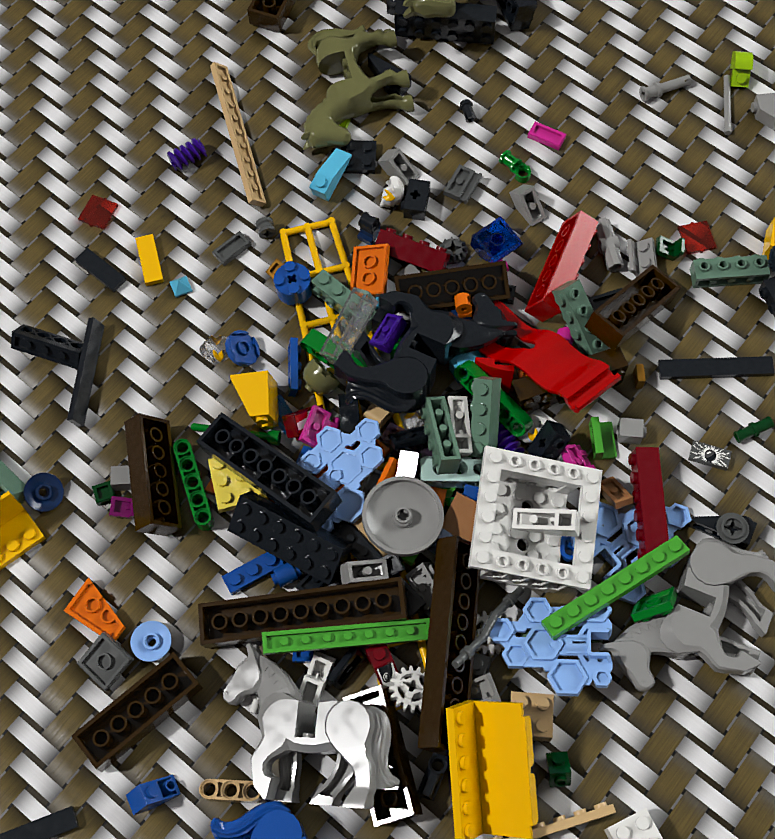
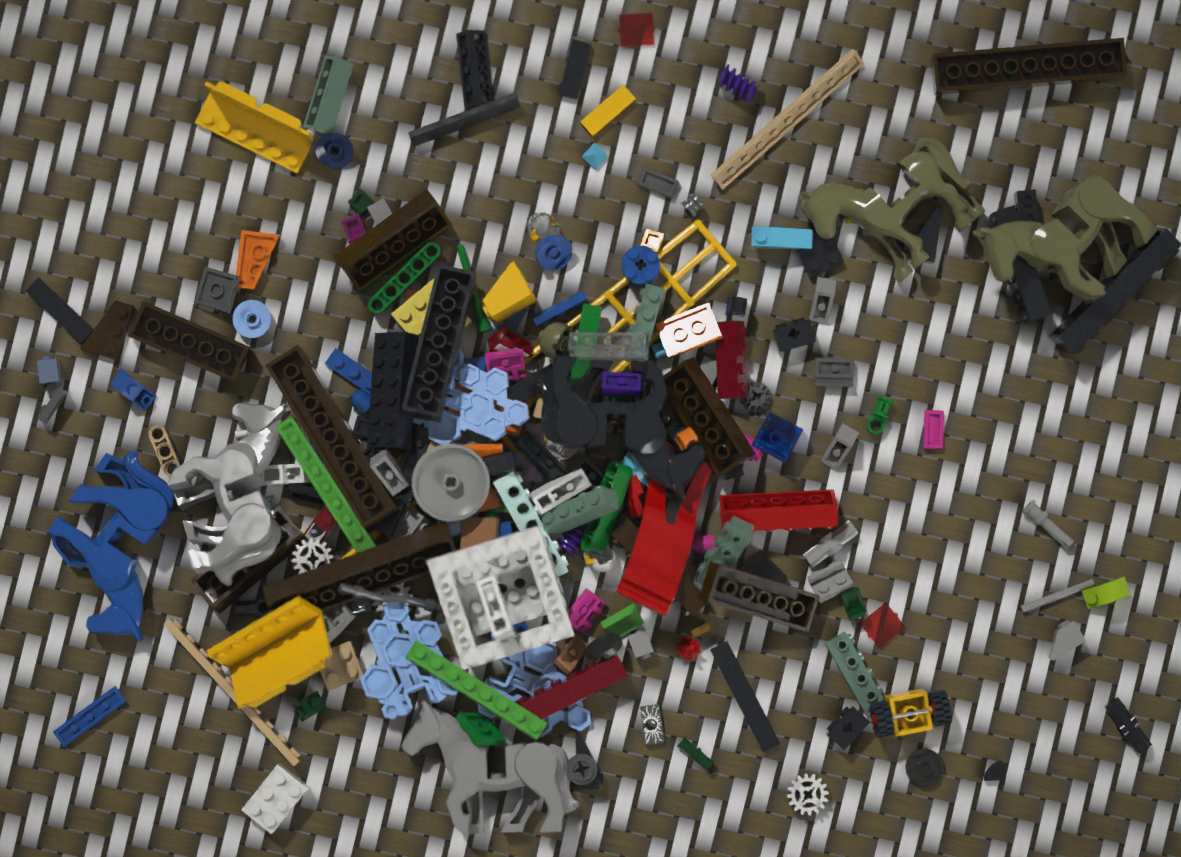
camera: 60 degrees right, 20 degrees up
white hair [380,176,404,208] -> none
sand green brick [420,396,461,475] -> none
black pin [460,99,476,123] -> none
black brick [527,420,571,460] -> none
none -> dark brown wing [80,300,135,361]
none -> pearl dark grey tile [585,633,622,661]
none -> red gear [676,636,701,660]

